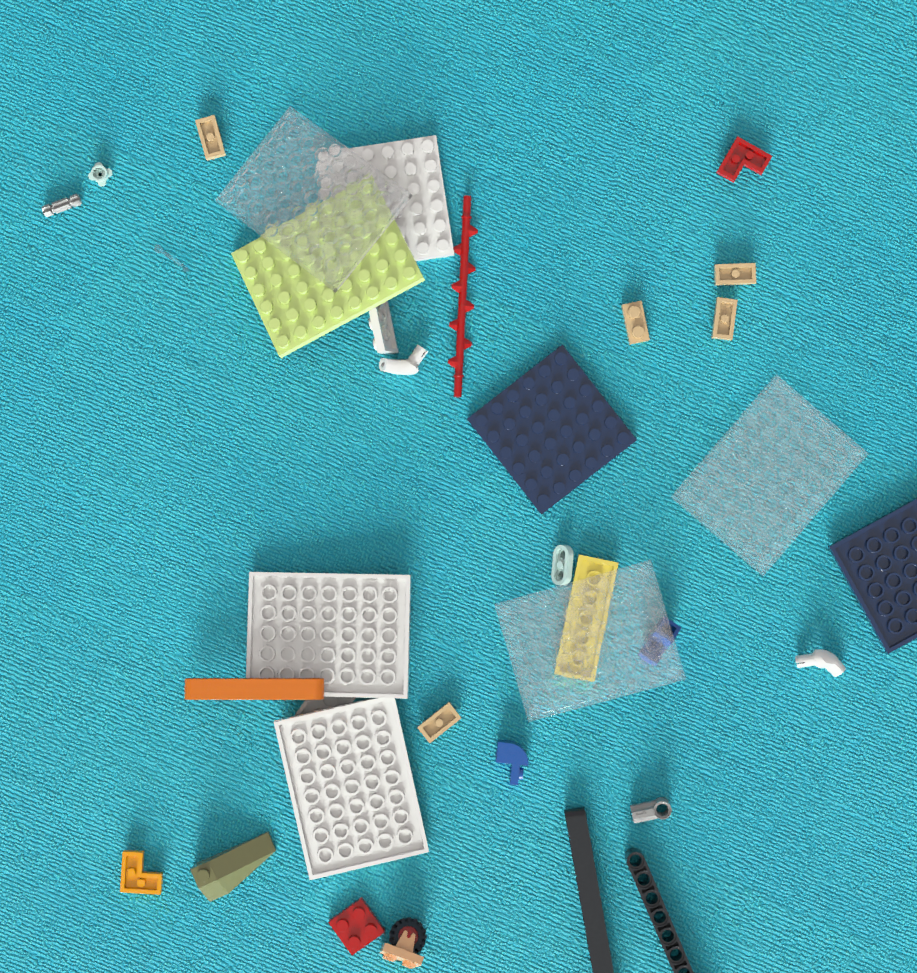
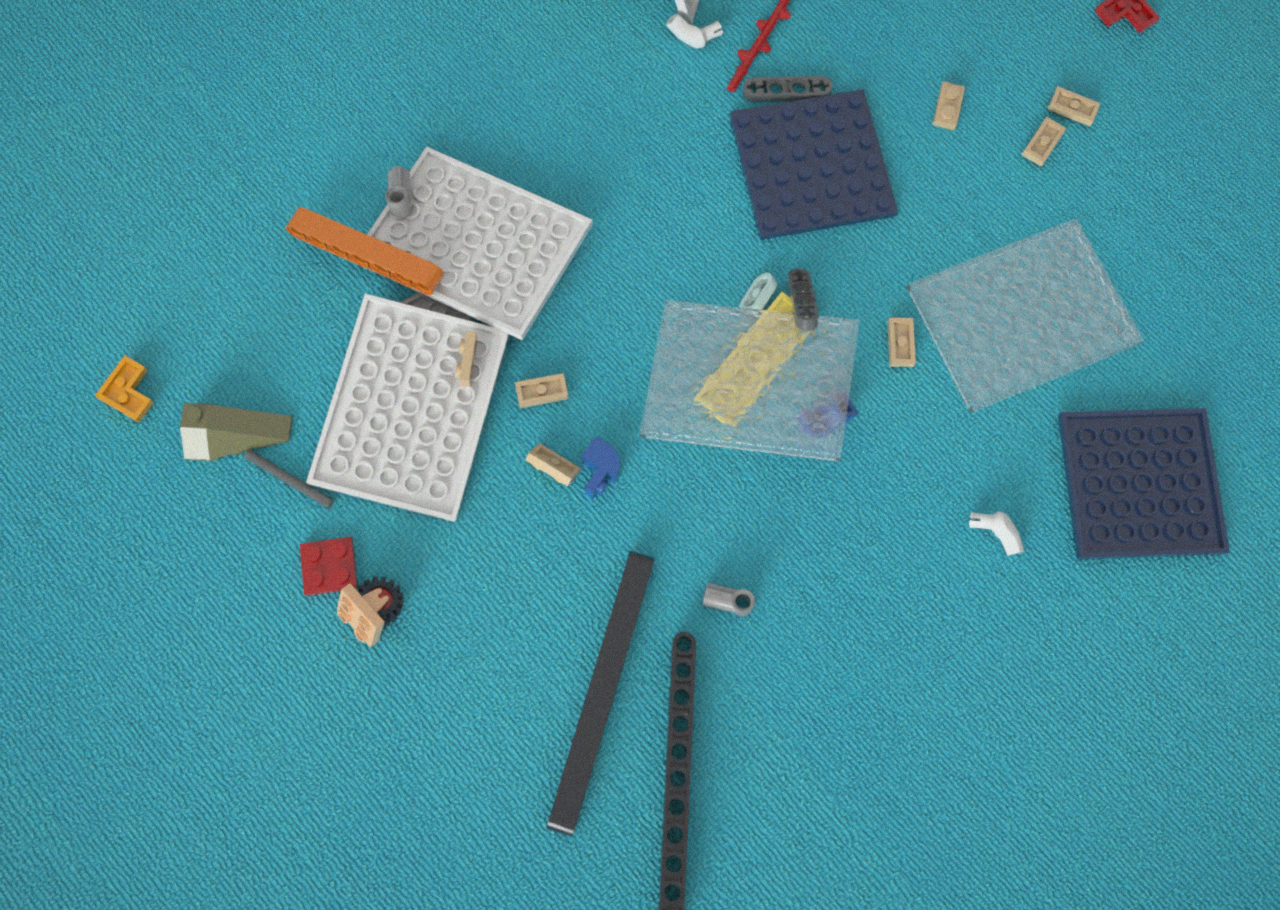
camera: 20 degrees right, 15 degrees down
none -> dark grey bar [244,449,334,509]
none -> light grey piece [385,166,412,218]
none -> tan plate [455,331,478,387]
none -> tan plate [526,443,581,486]
none -> dark grey beam [742,76,833,102]
none -> dark grey beam [788,269,819,331]
none -> tan plate [887,318,916,367]

